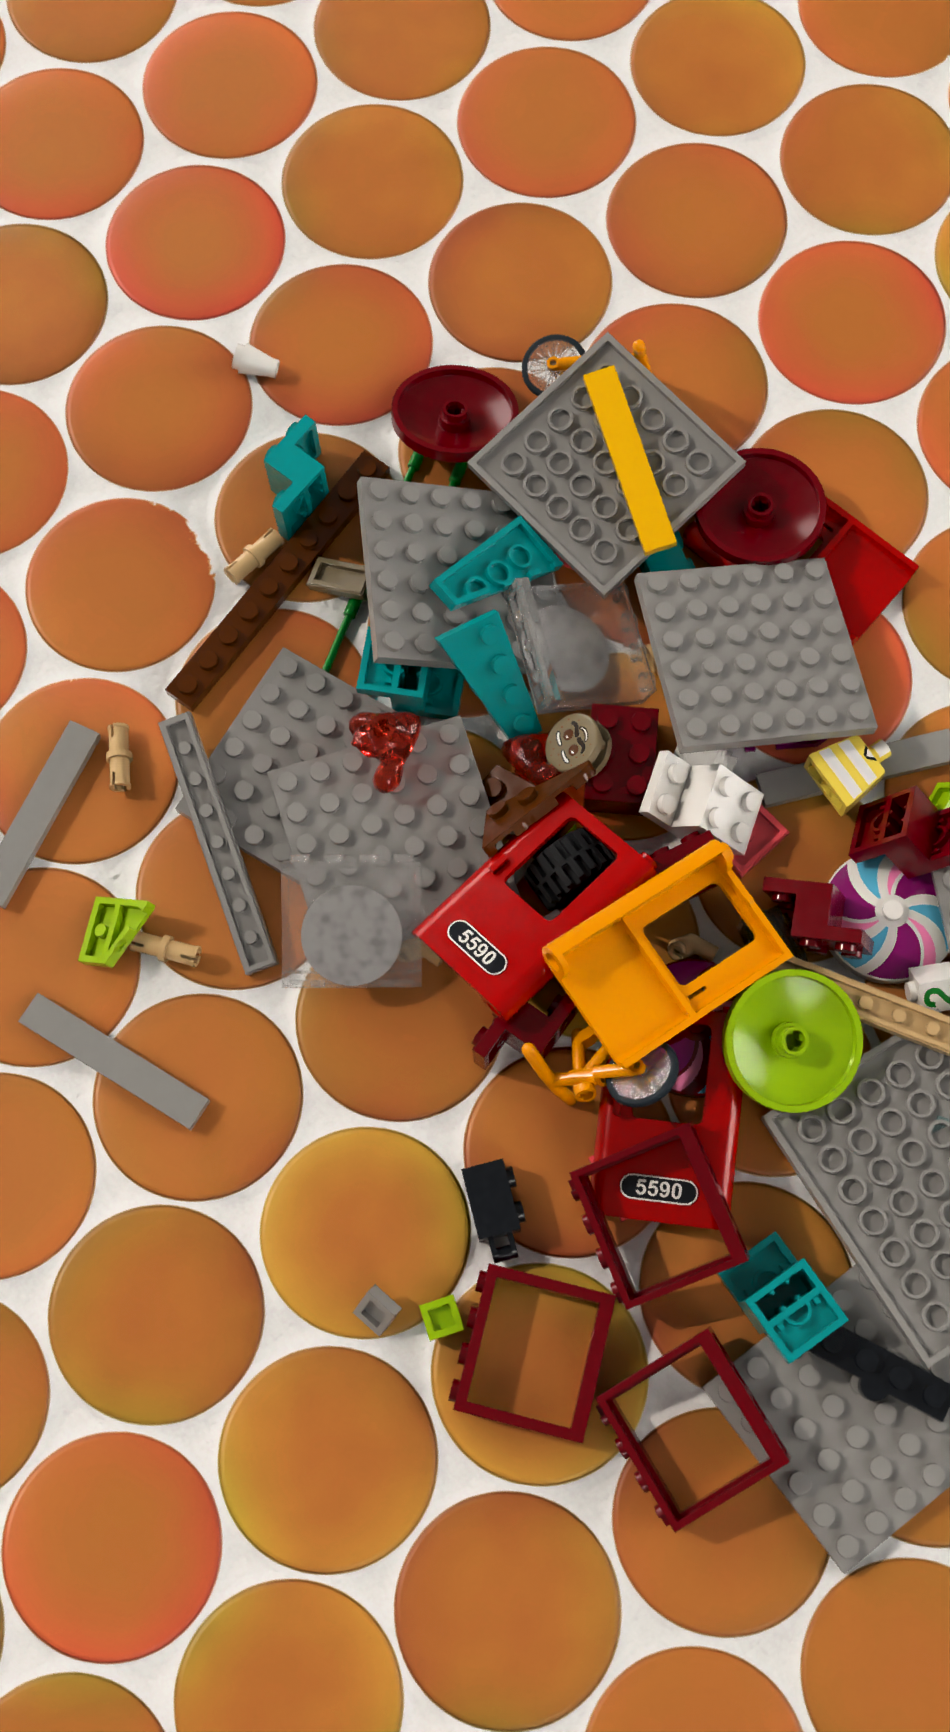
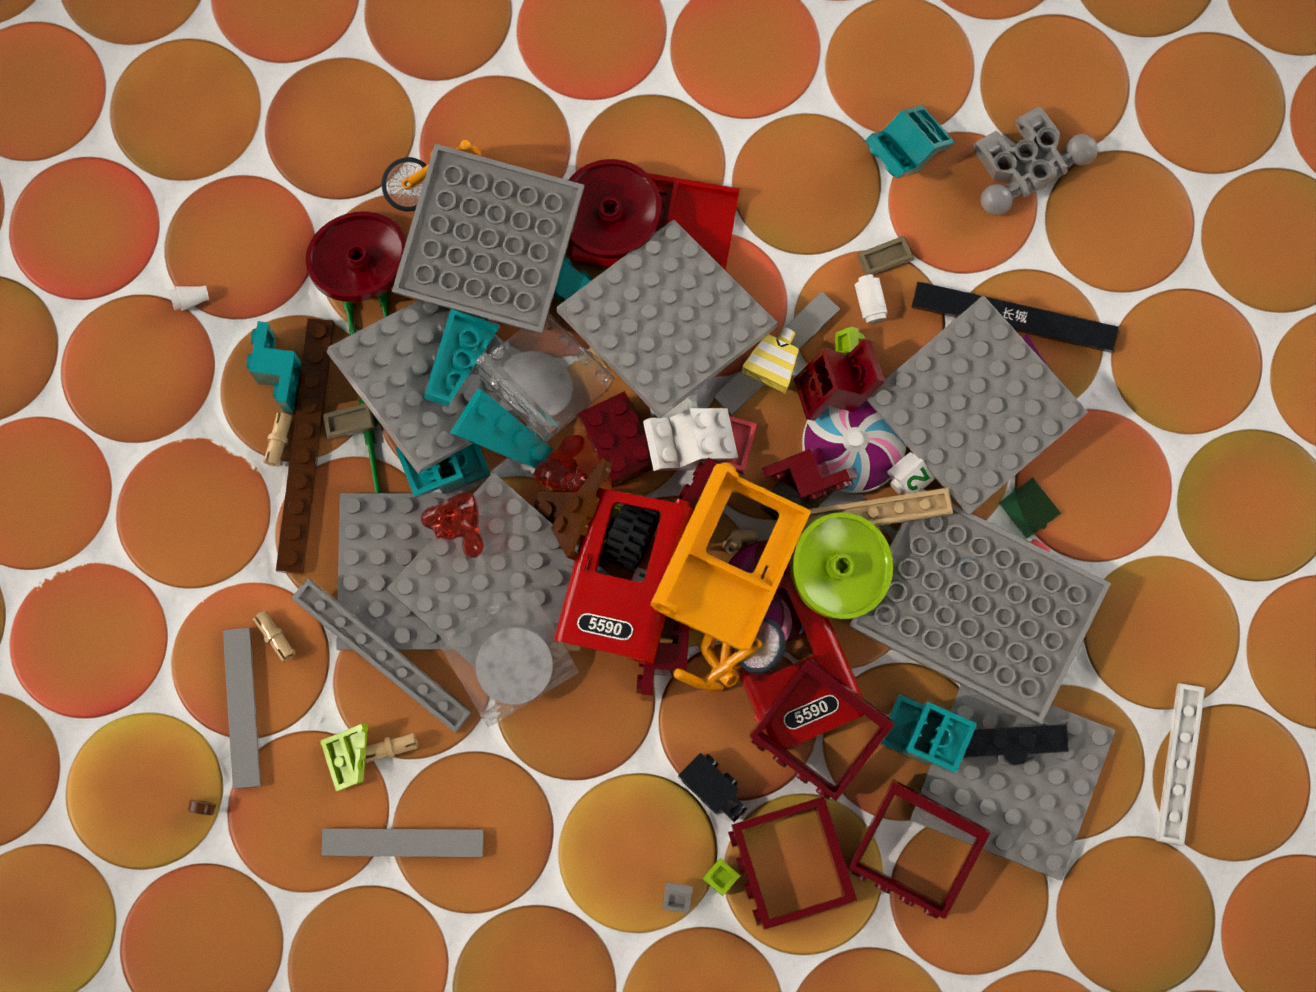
camera: 35 degrees left, 5 degrees up
dark tan head [545,713,612,778] -> none
yellow tile [583,365,677,556] -> none

